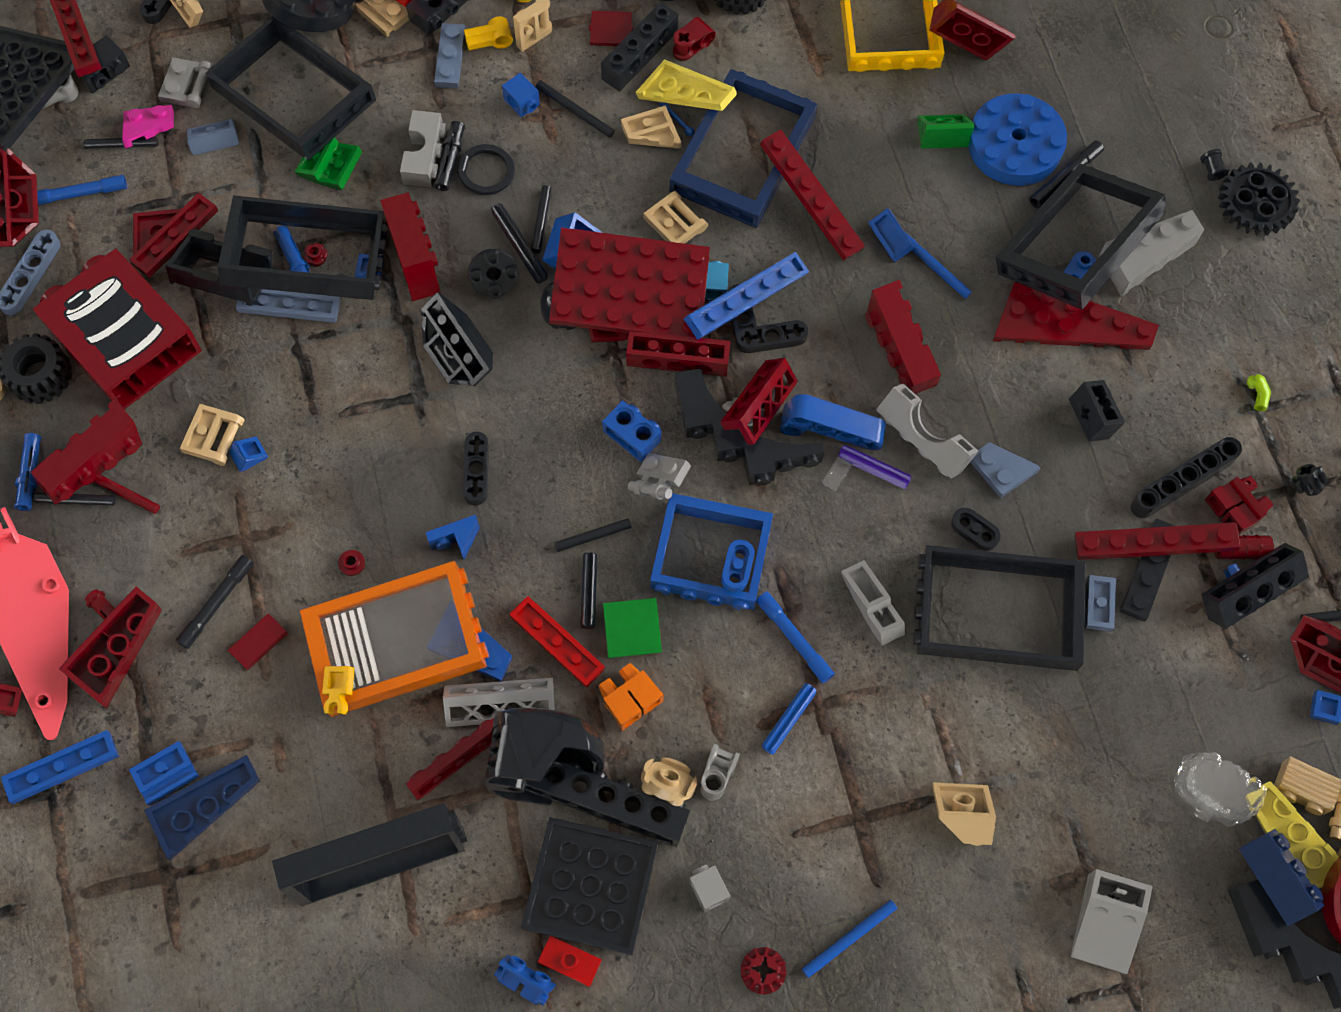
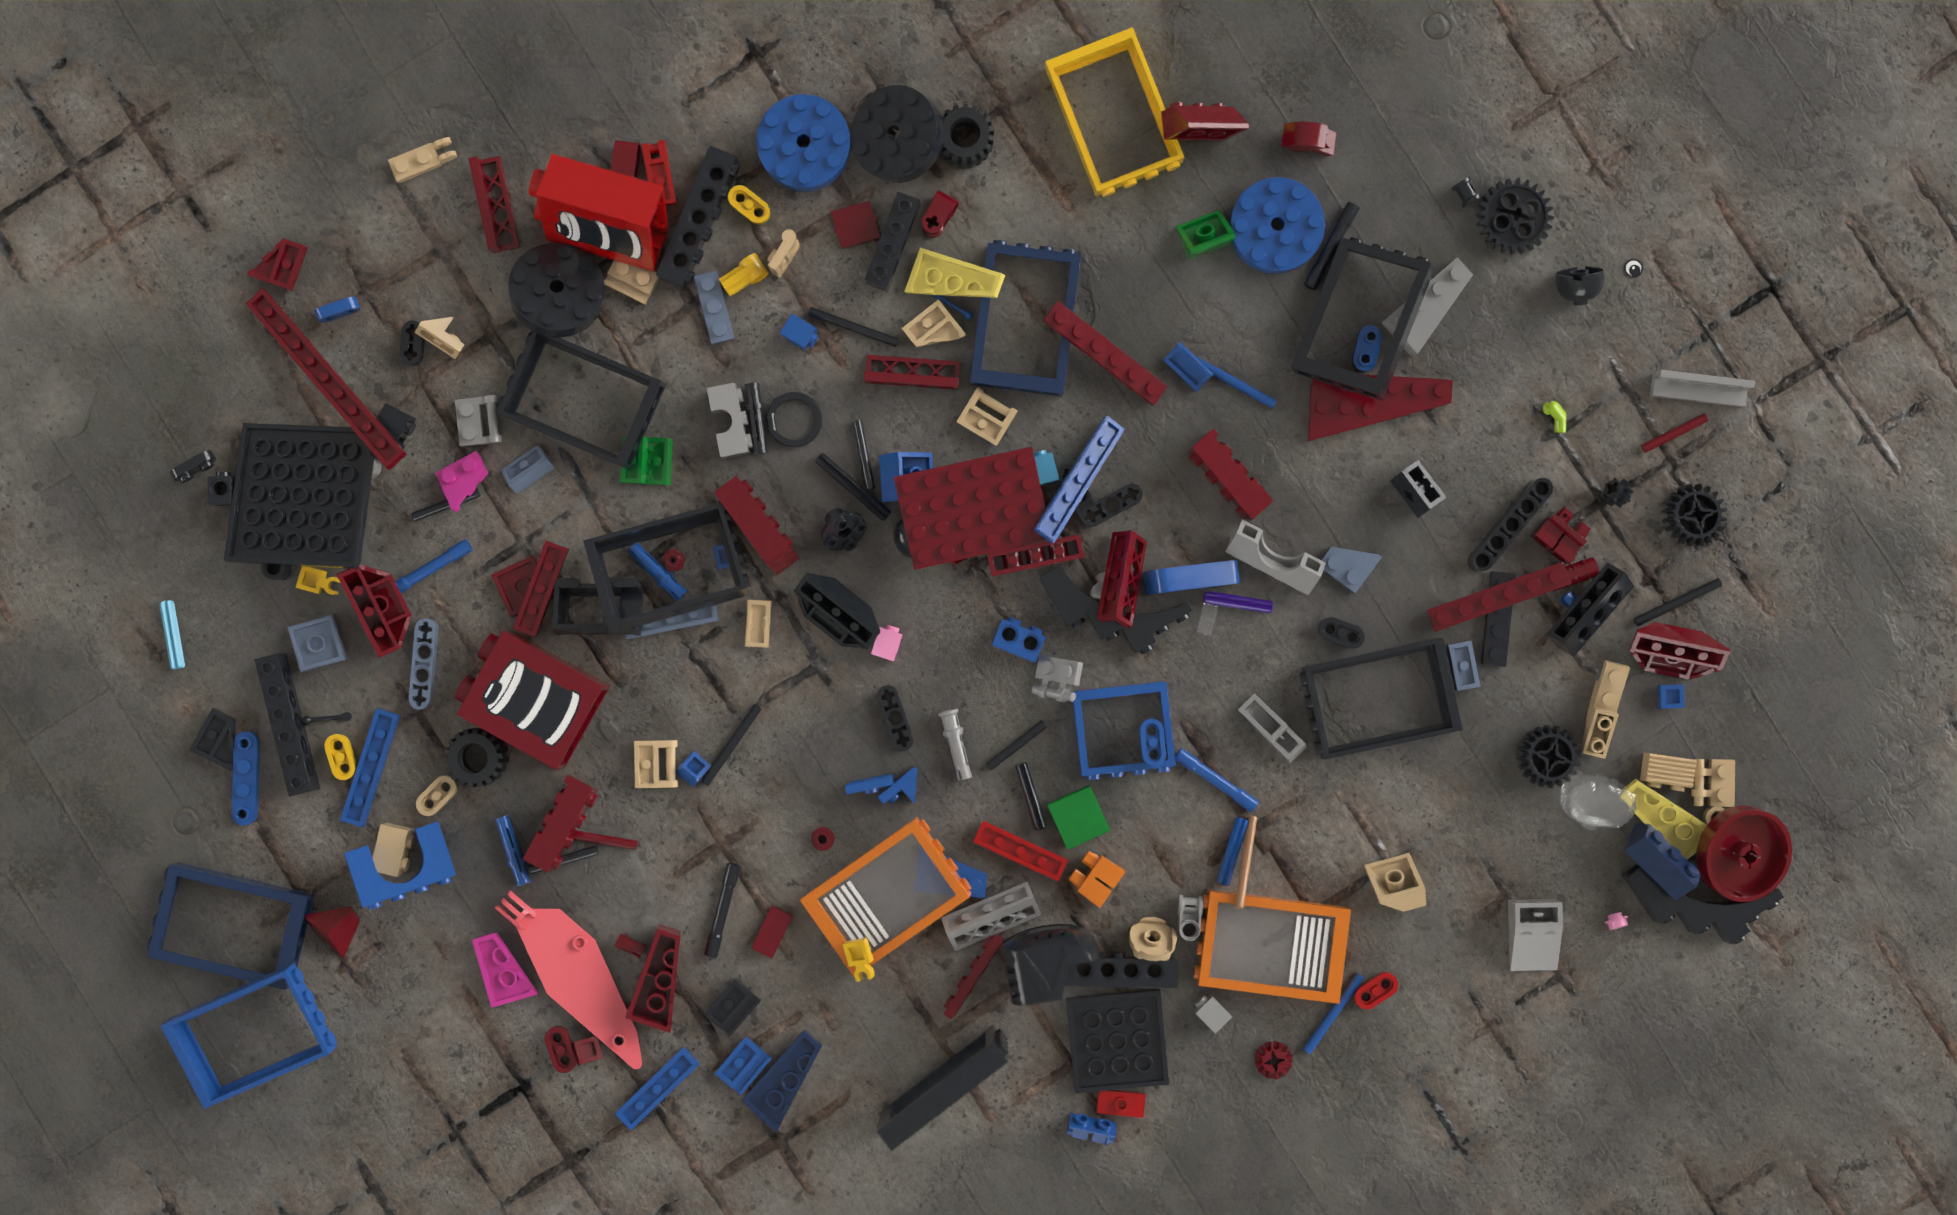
camera: 20 degrees left, 20 degrees up
none -> black bar [701,704,762,786]
none -> black plate [704,978,761,1037]
none -> tan plate [745,600,772,648]
none -> blue plate [845,773,895,794]
none -> dark red fence [864,355,960,390]
none -> bright pink brick [871,624,903,661]
none -> light grey pin [938,708,972,781]
none -> window [1193,889,1351,1004]
none -> medium nougat bar [1234,815,1258,909]
none -> dark red brick [1281,121,1336,156]
none -> red plate [1354,972,1398,1010]
none -> black gear [1516,725,1582,789]
none -> black cylinder [1555,266,1604,305]
none -> tan slope [1581,660,1630,759]
none -> bright pink plate [1605,912,1628,930]

